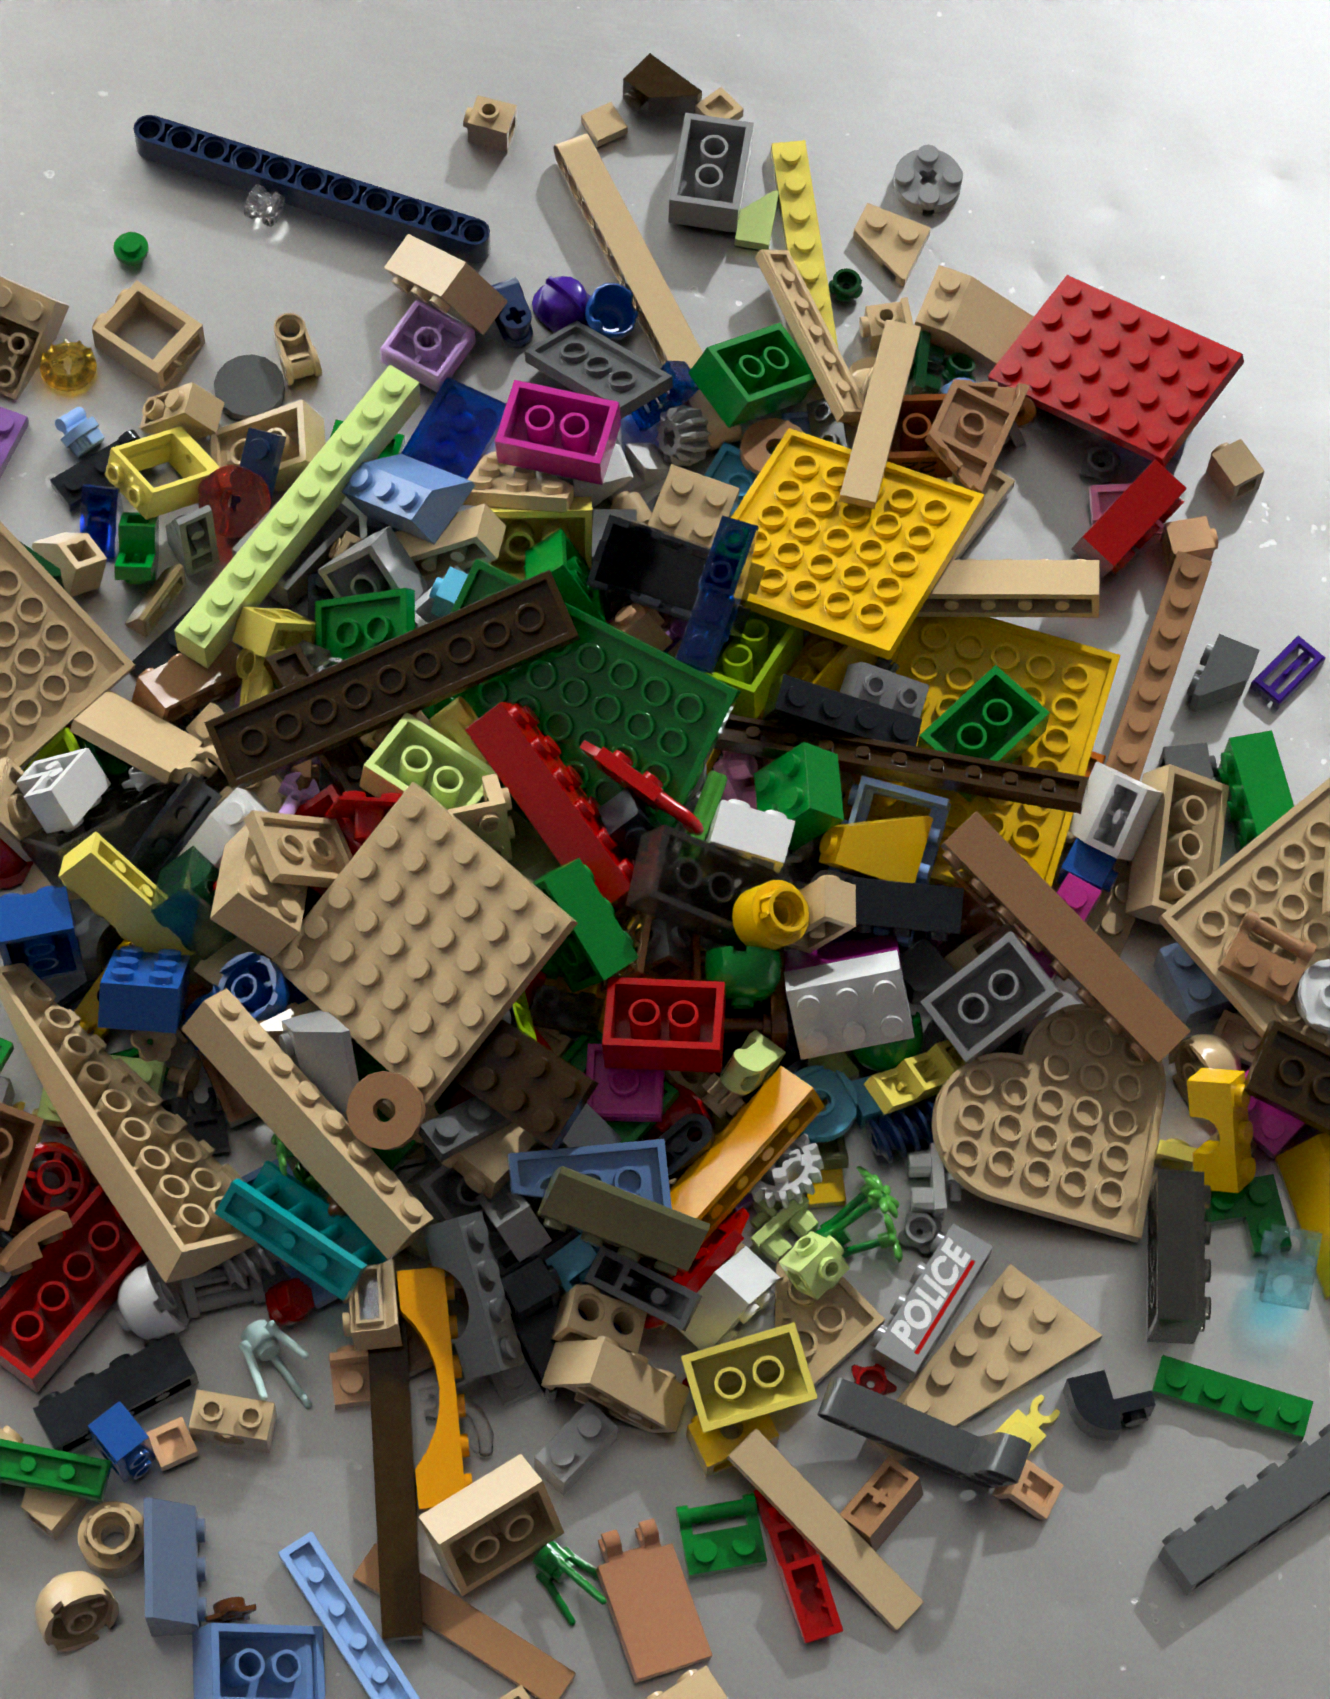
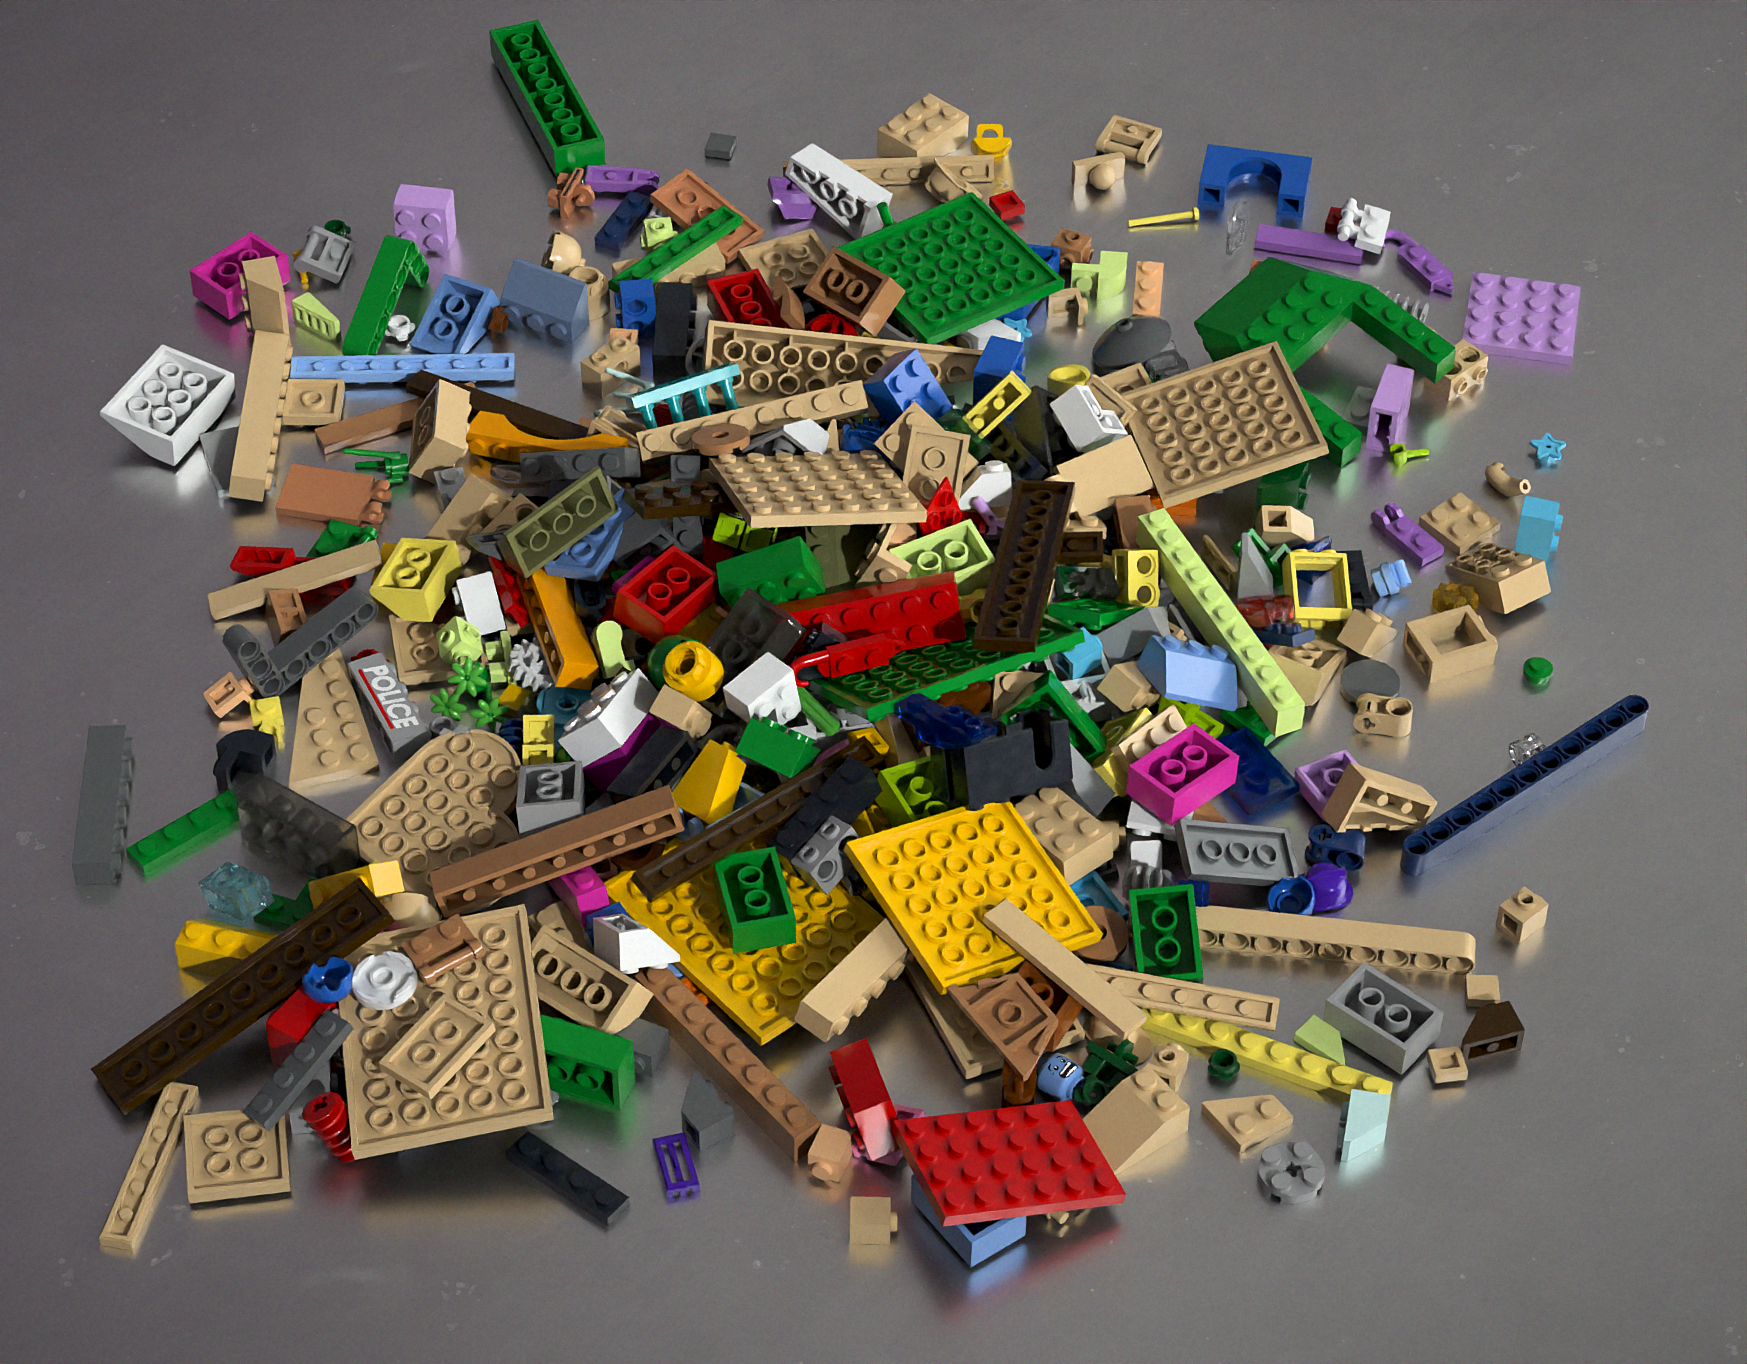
camera: 125 degrees right, 20 degrees down
none -> light aqua slope [1336,1089,1391,1162]

